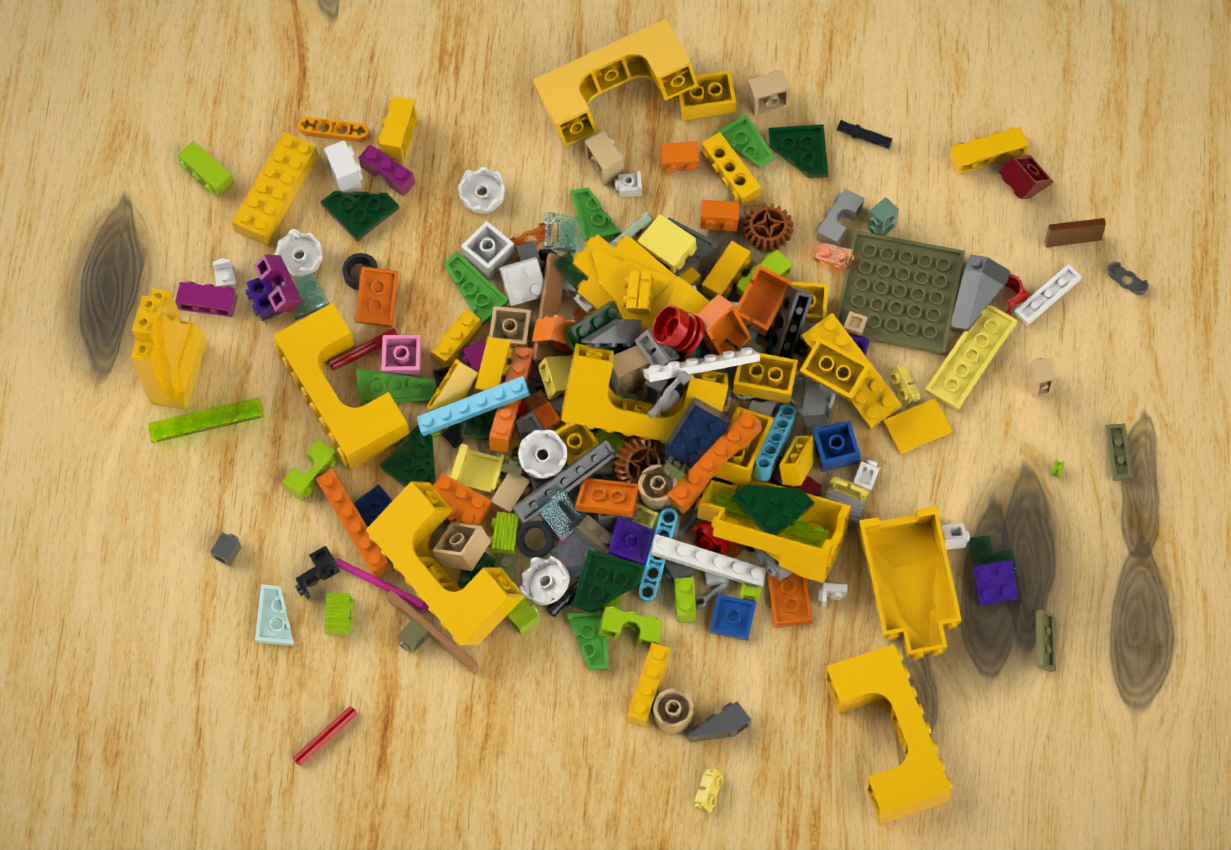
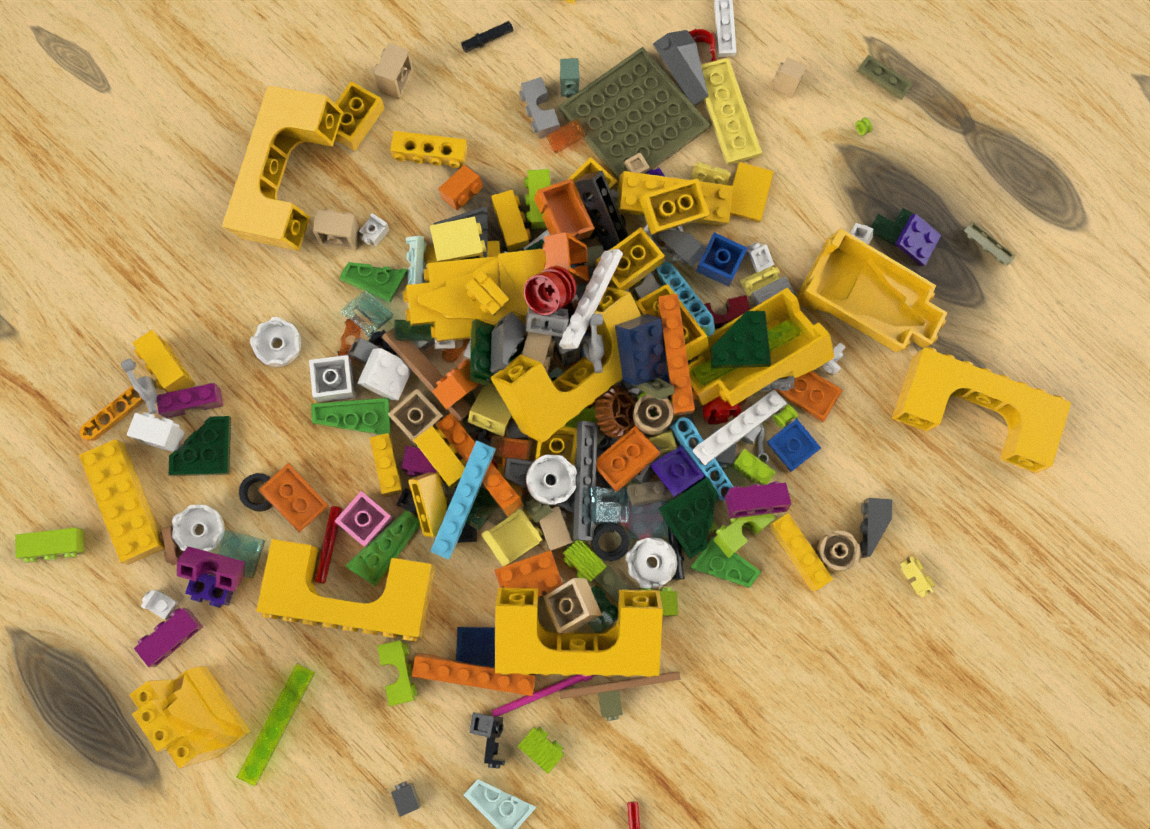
camera: 60 degrees left, 10 degrees up
dark green plate [380,425,436,487] -> none
orange brick [661,141,699,173] -> none
bright green wing [715,114,775,169] -> none
dark orange gear [743,203,793,253] -> none
dark green plate [768,124,828,178] -> none
yellow brick [779,436,817,487] -> none
none -> light grey piece [121,358,157,414]
none -> medium nougat plate [160,526,181,566]
none -> magenta brick [725,481,792,519]

